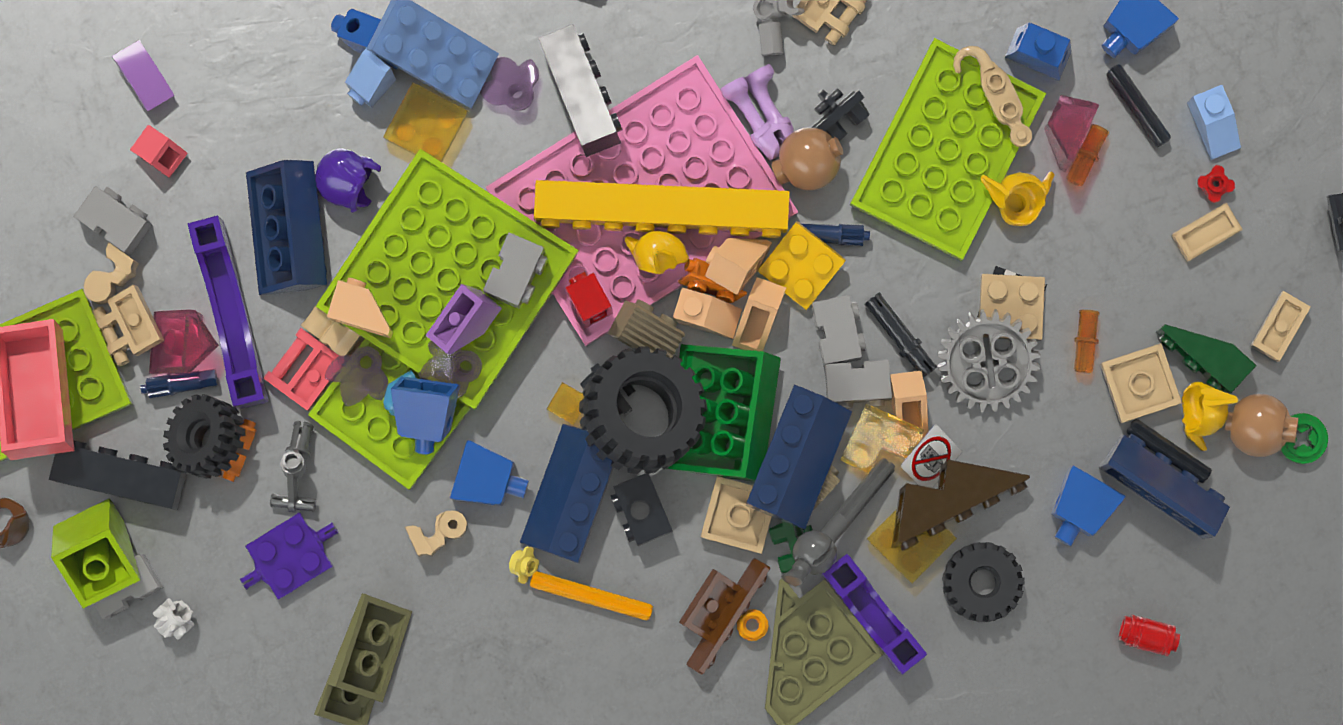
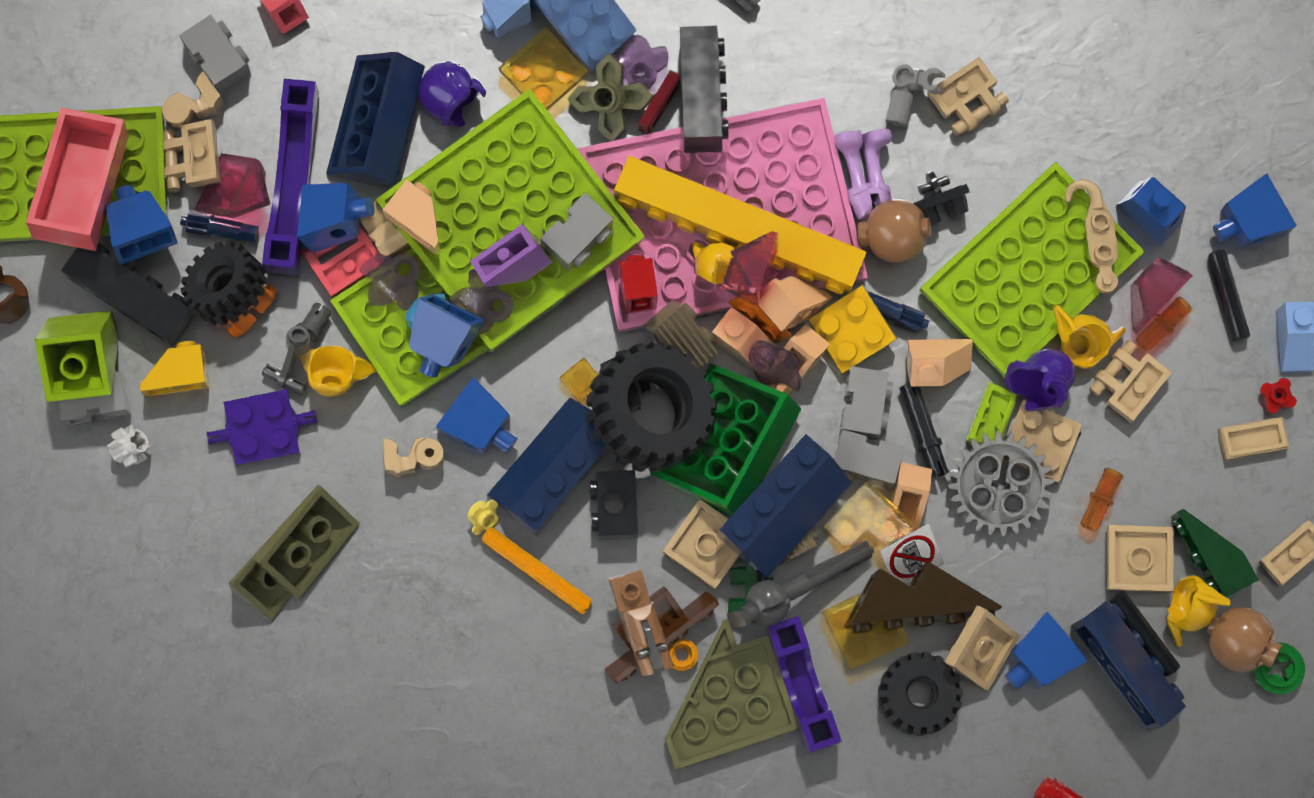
camera: 10 degrees right, 5 degrees down
none -> blue torso [106,185,178,265]
none -> yellow slope [140,341,209,397]
none -> blue torso [297,183,375,253]
none -> yellow piece [299,346,377,397]
none -> olive plant [568,54,655,141]
none -> medium nougat plate [608,569,673,676]
none -> dark red tile [638,69,680,135]
none -> clear pink slope [721,231,779,306]
none -> plate [748,340,802,391]
none -> light nougat slope [907,339,973,387]
none -> tan plate [945,605,1020,691]
none -> lime plate [965,382,1018,445]
none -> dark purple hair [1005,349,1076,412]
none -> tan plate [1089,340,1172,423]

